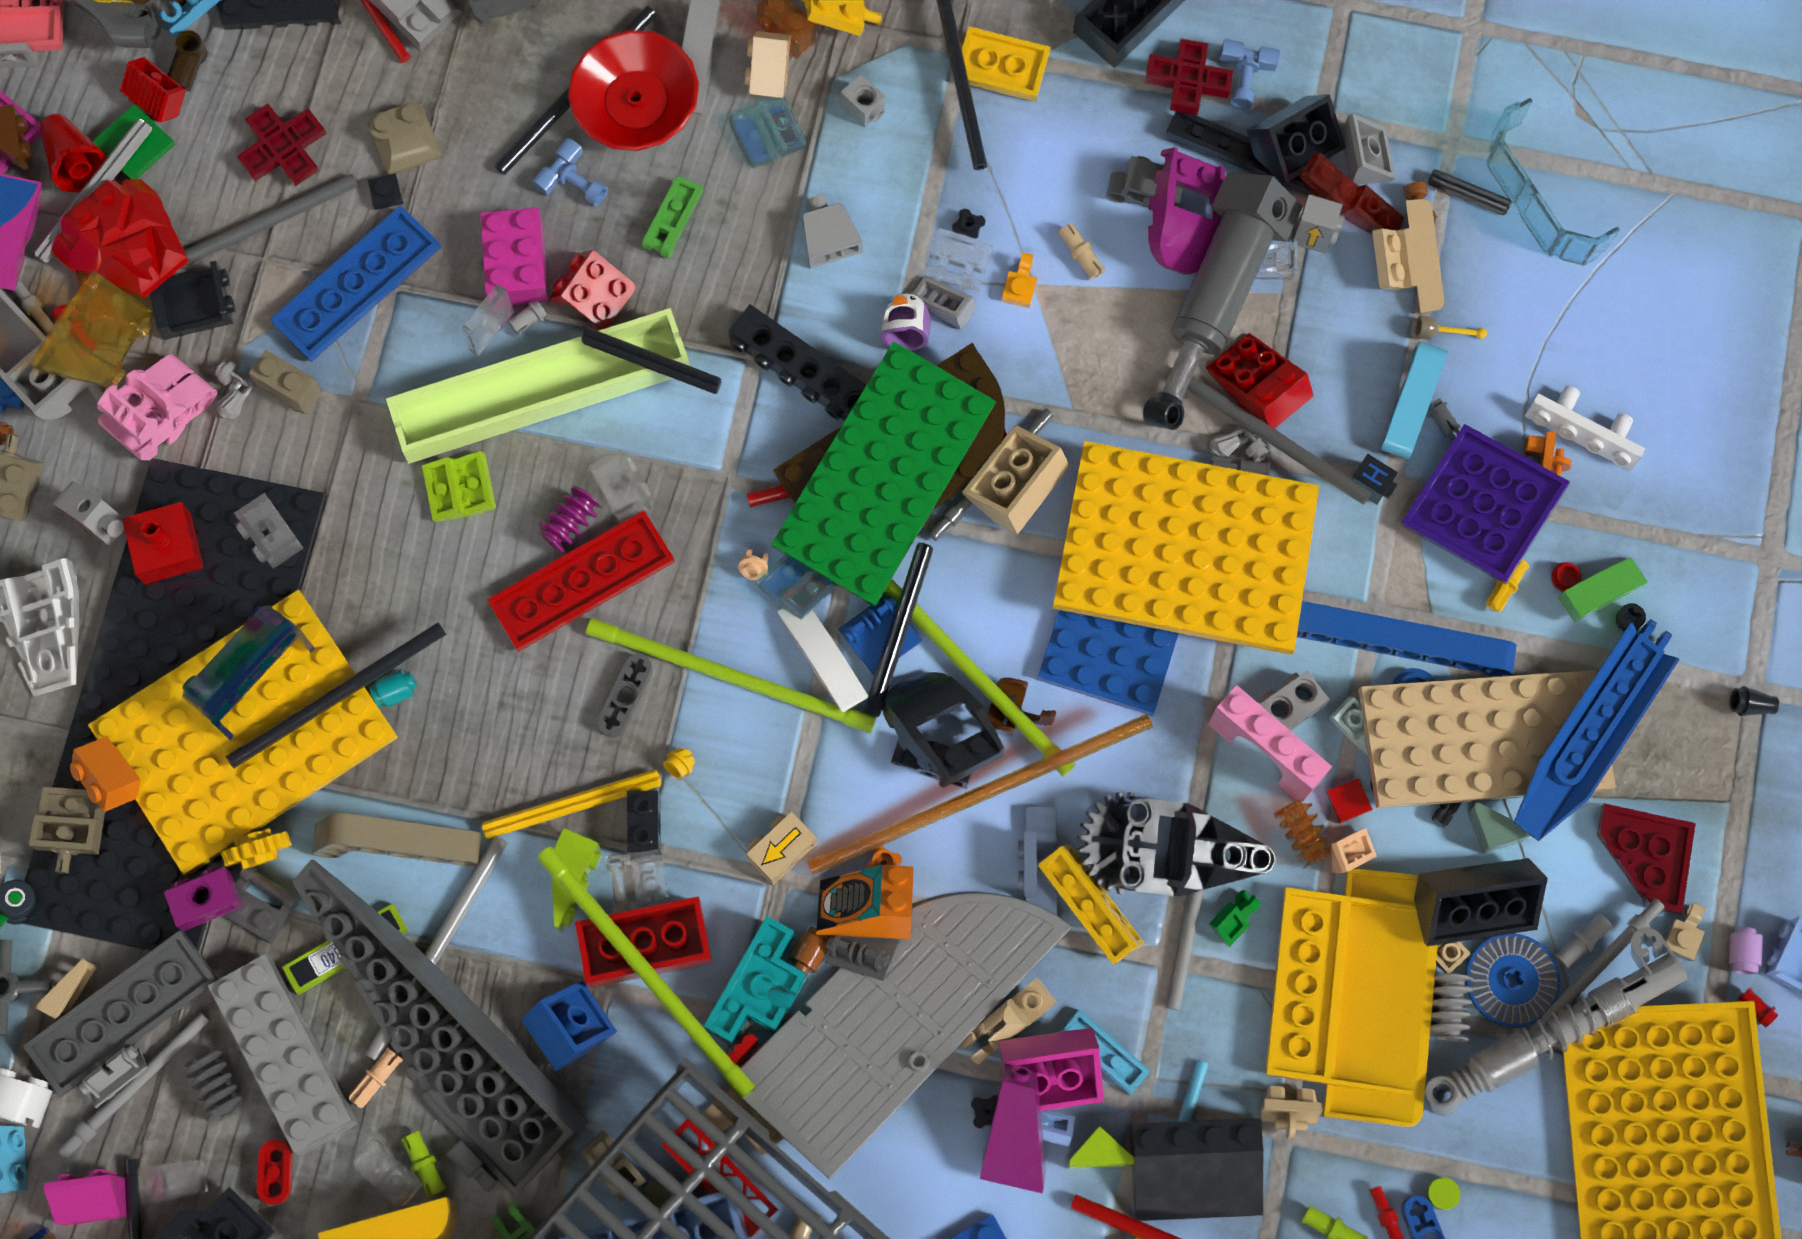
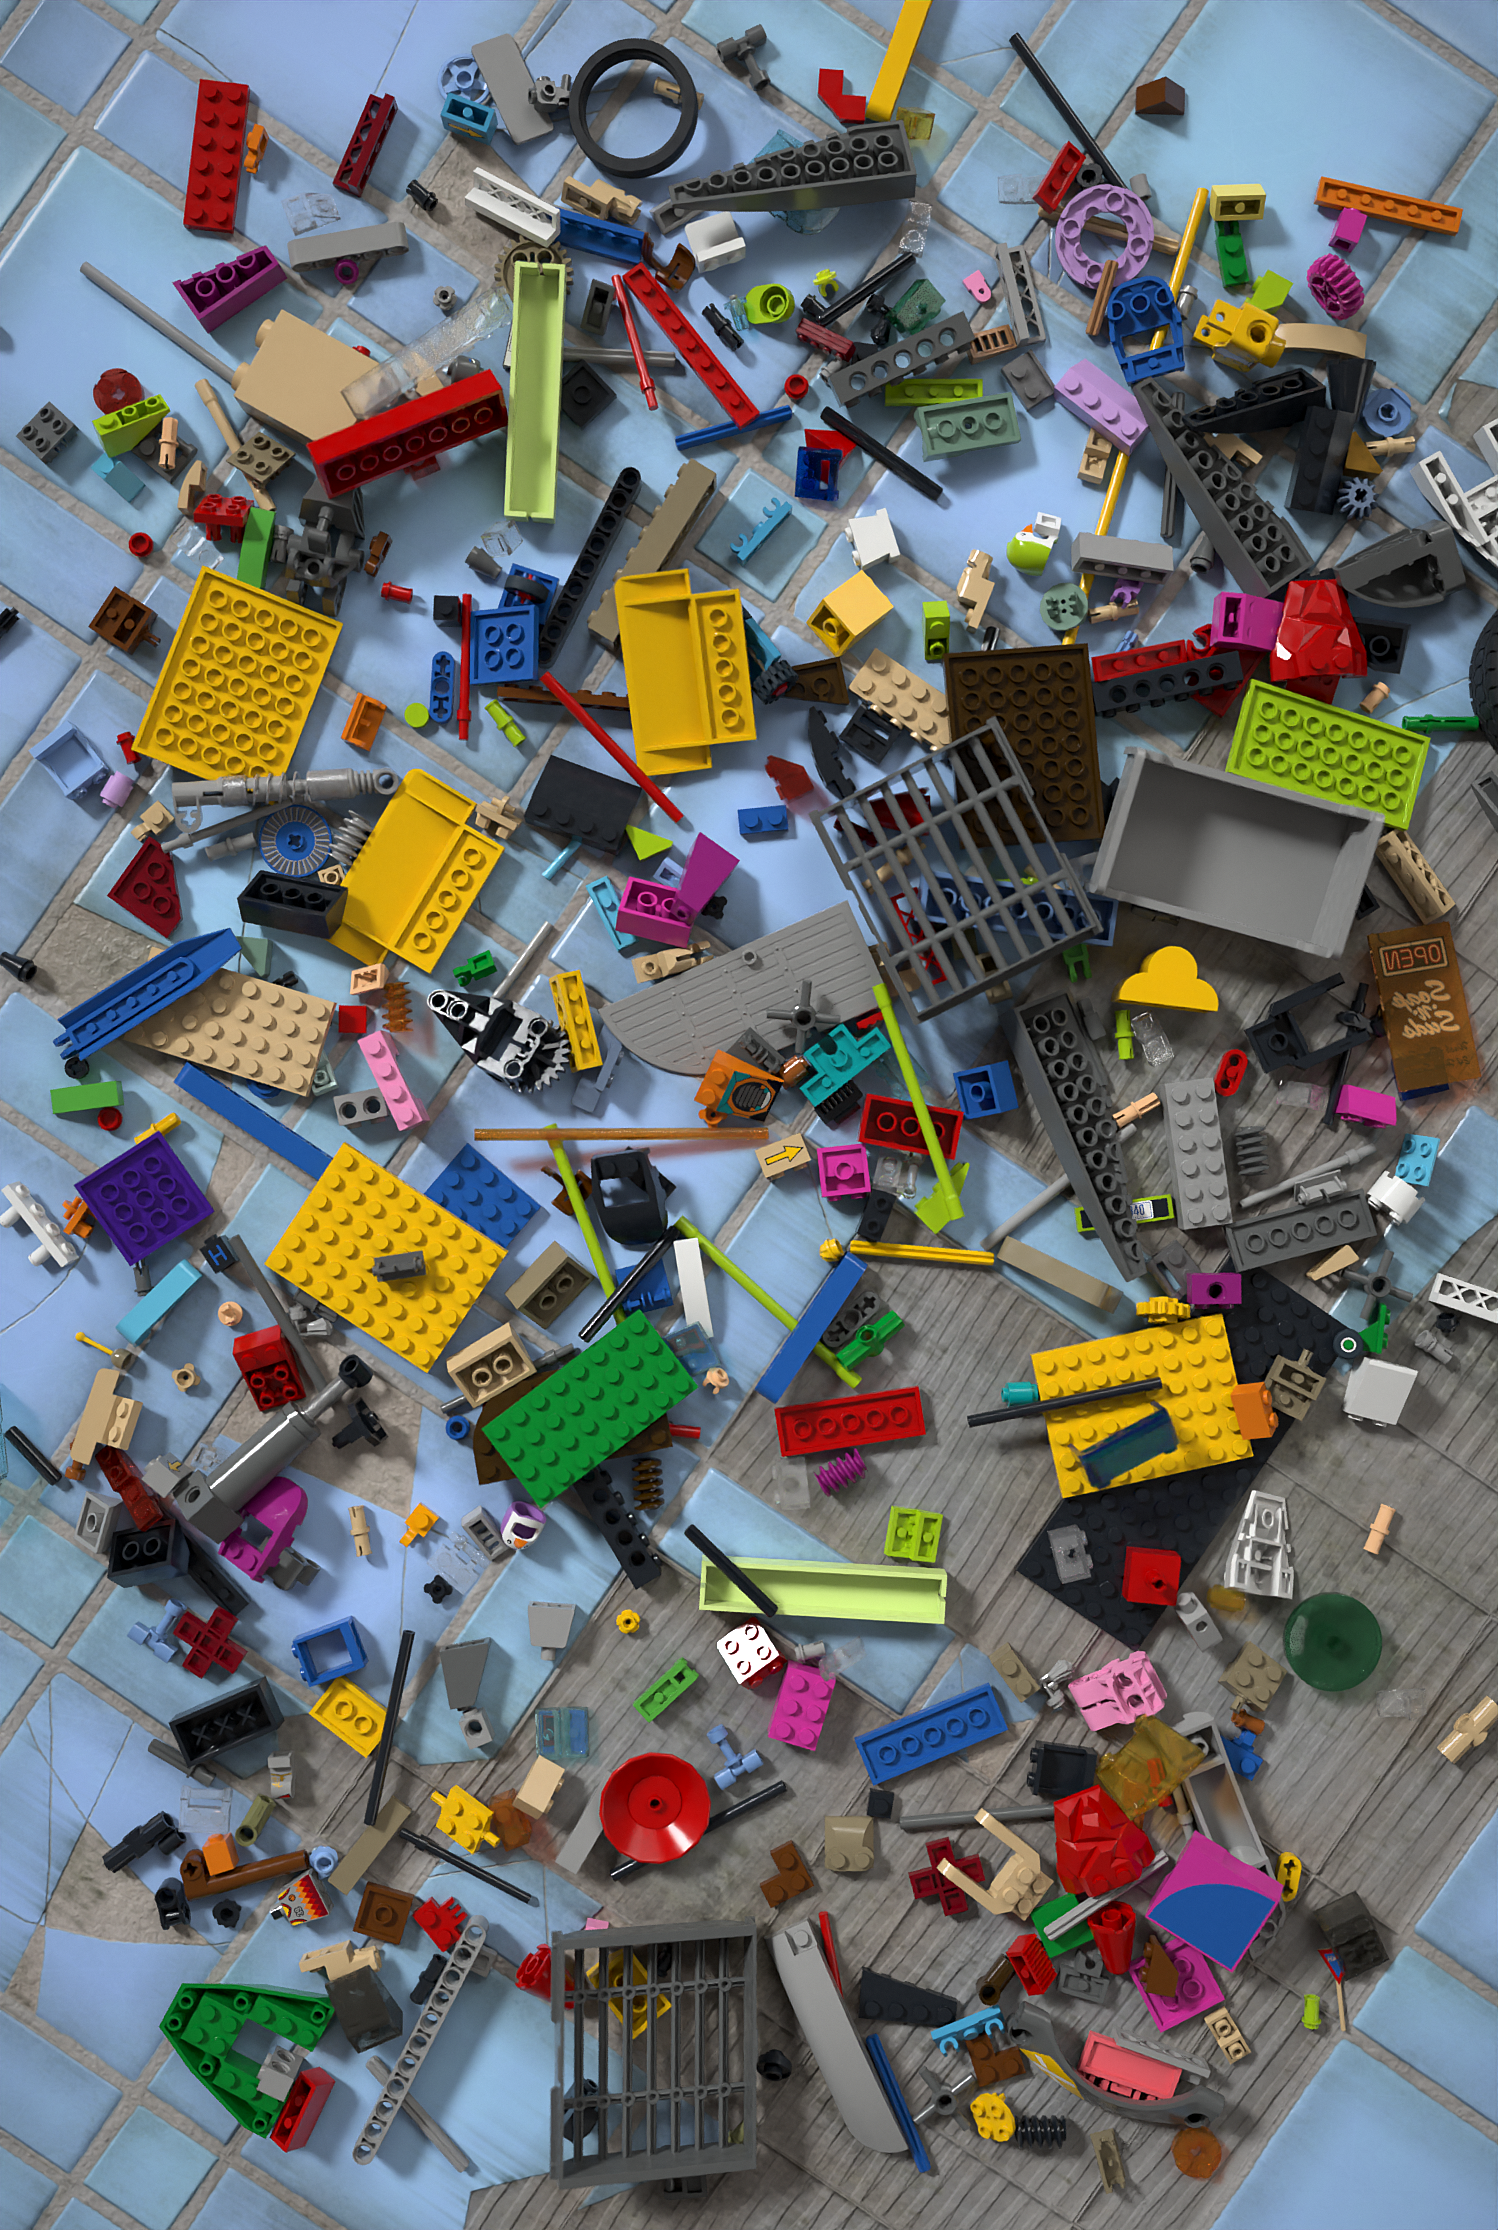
camera: 155 degrees left, 15 degrees up
none -> tan plate [172,1363,201,1392]
none -> light nougat plate [218,1301,243,1326]
none -> blue window [292,1615,369,1687]
none -> black piece [332,1397,388,1449]
none -> orange hinge [341,692,387,752]
none -> dark grey hinge [372,1250,427,1282]
none -> dark grey slope [439,1637,491,1711]
none -> blue plate [445,1415,470,1440]
none -> dark tan slope [504,1241,595,1330]
none -> yellow plate [616,1610,640,1634]
none -> dark brown piece [631,1457,665,1511]
none -> blue beam [754,1251,868,1404]
none -> reddish brown plate [760,1840,814,1908]
none -> dark grey bar [766,980,841,1054]
none -> black piece [814,1080,863,1126]
none -> dark pink plate [817,1143,871,1202]
none -> green piece [835,1310,905,1372]
none -> clear light blue bracket [872,1047,931,1100]
none -> tan plate [937,1808,1054,1921]
none -> dark grey plate [1055,1948,1110,2004]
none -> clear yellow brick [1207,1584,1245,1613]

